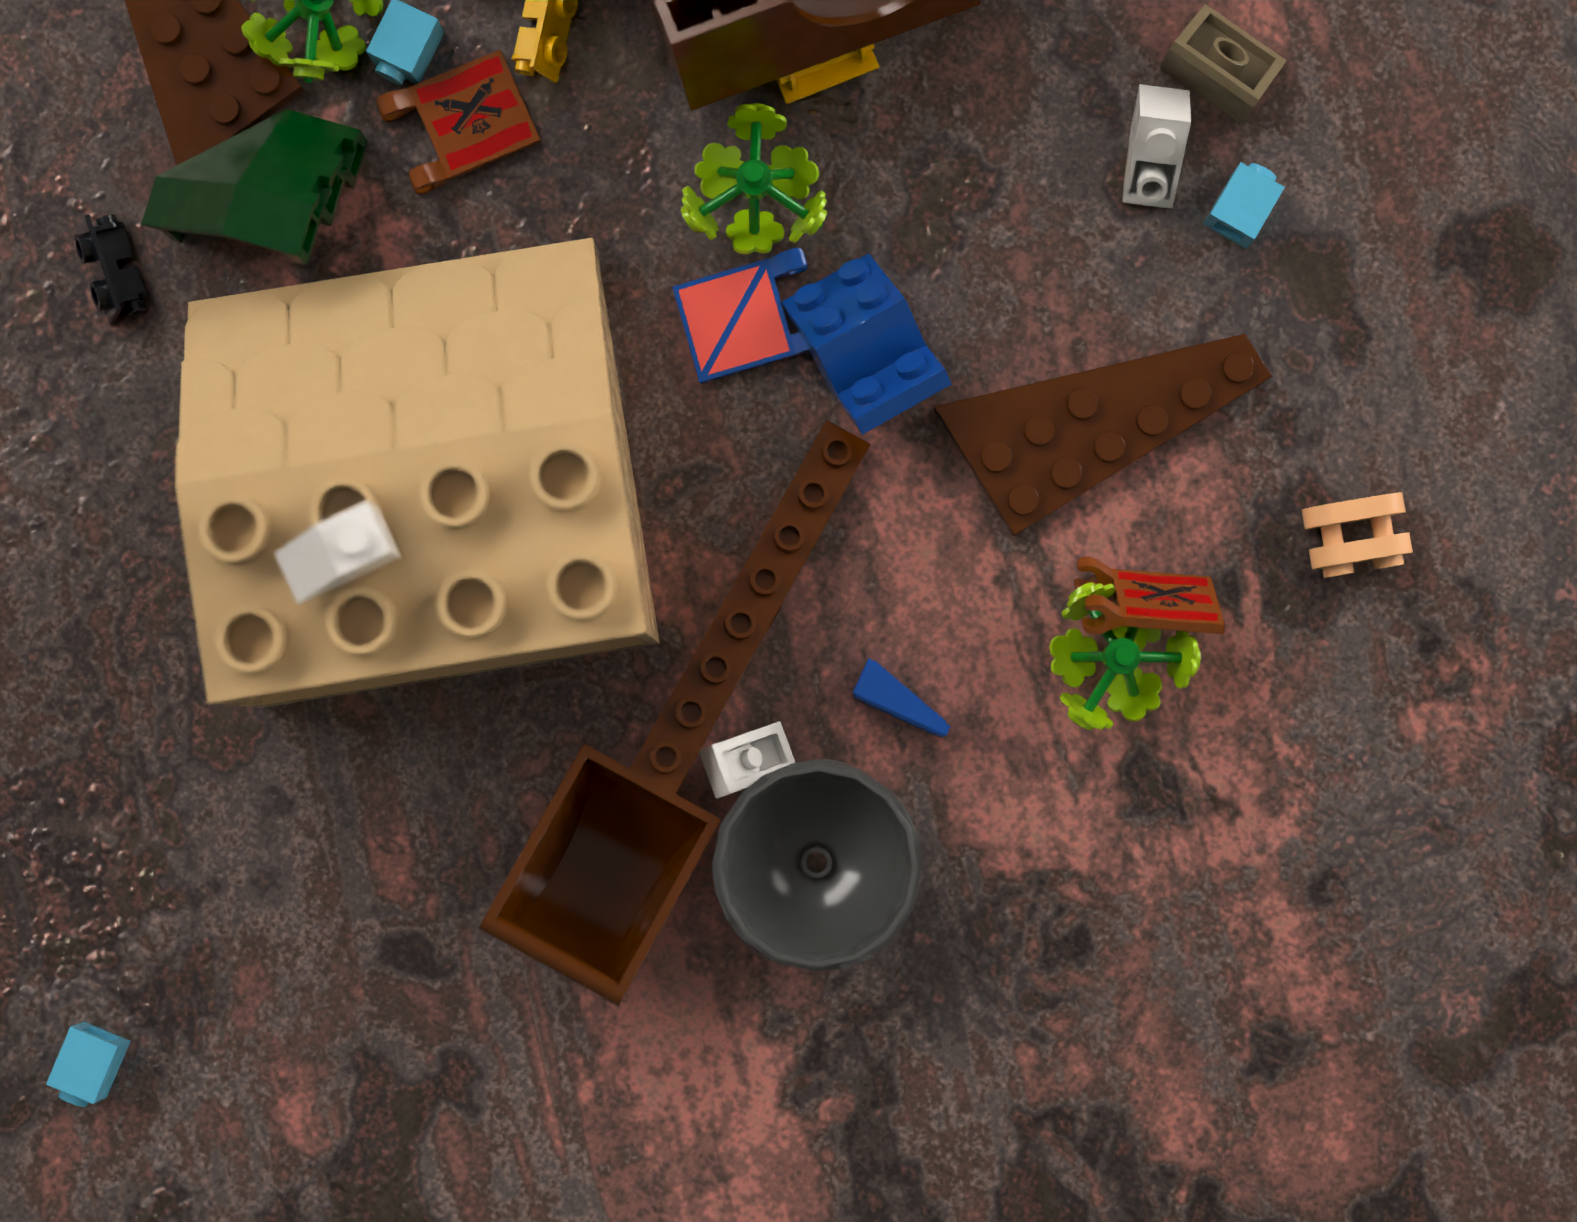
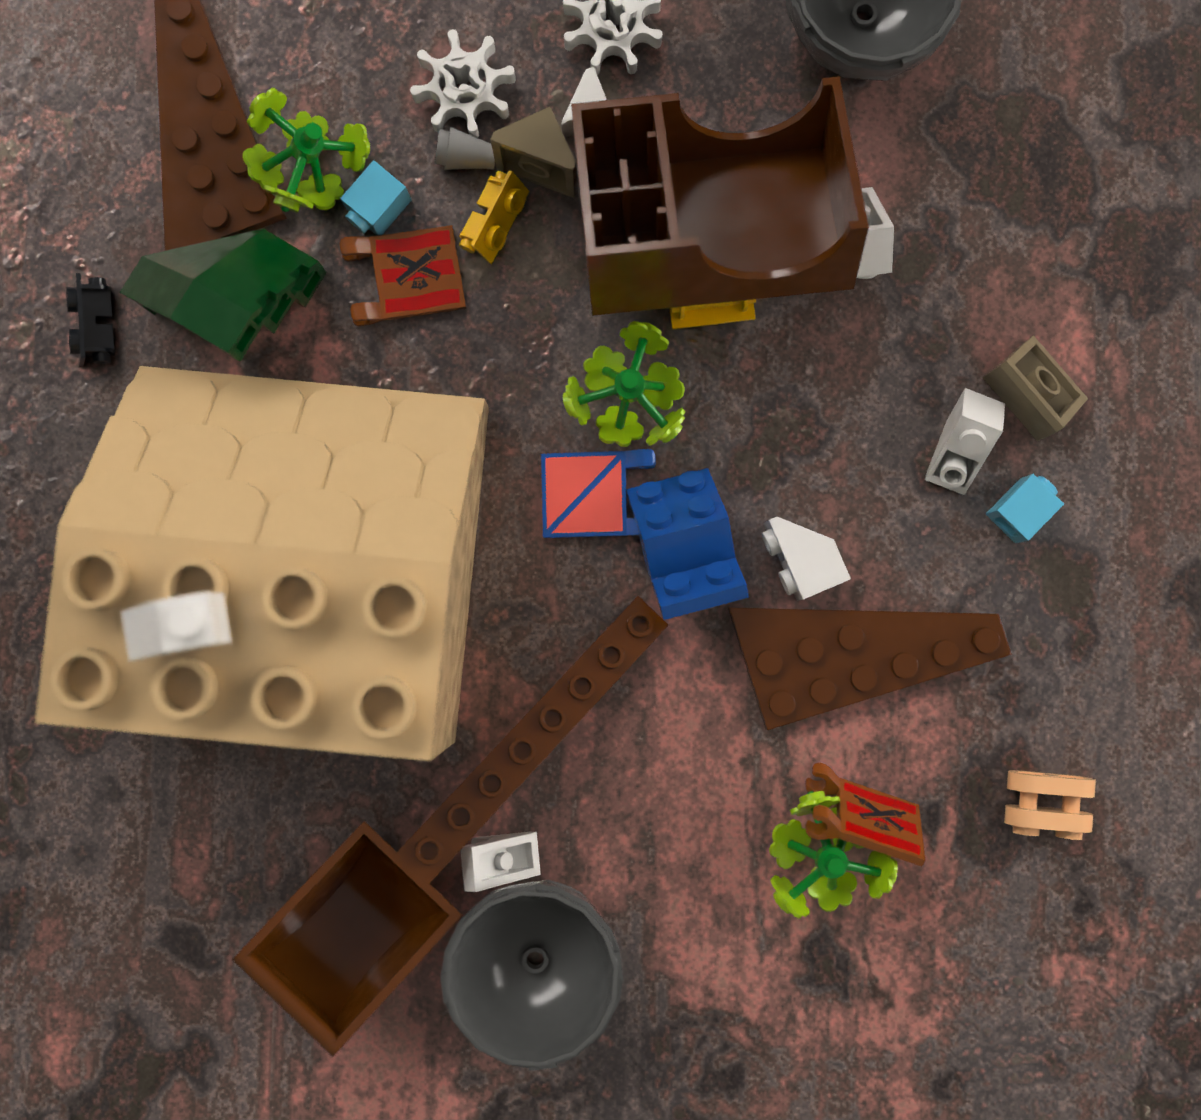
camera: 10 degrees right, 0 degrees up
blue slope [851,658,951,738] -> none
none -> white slope [762,517,851,601]

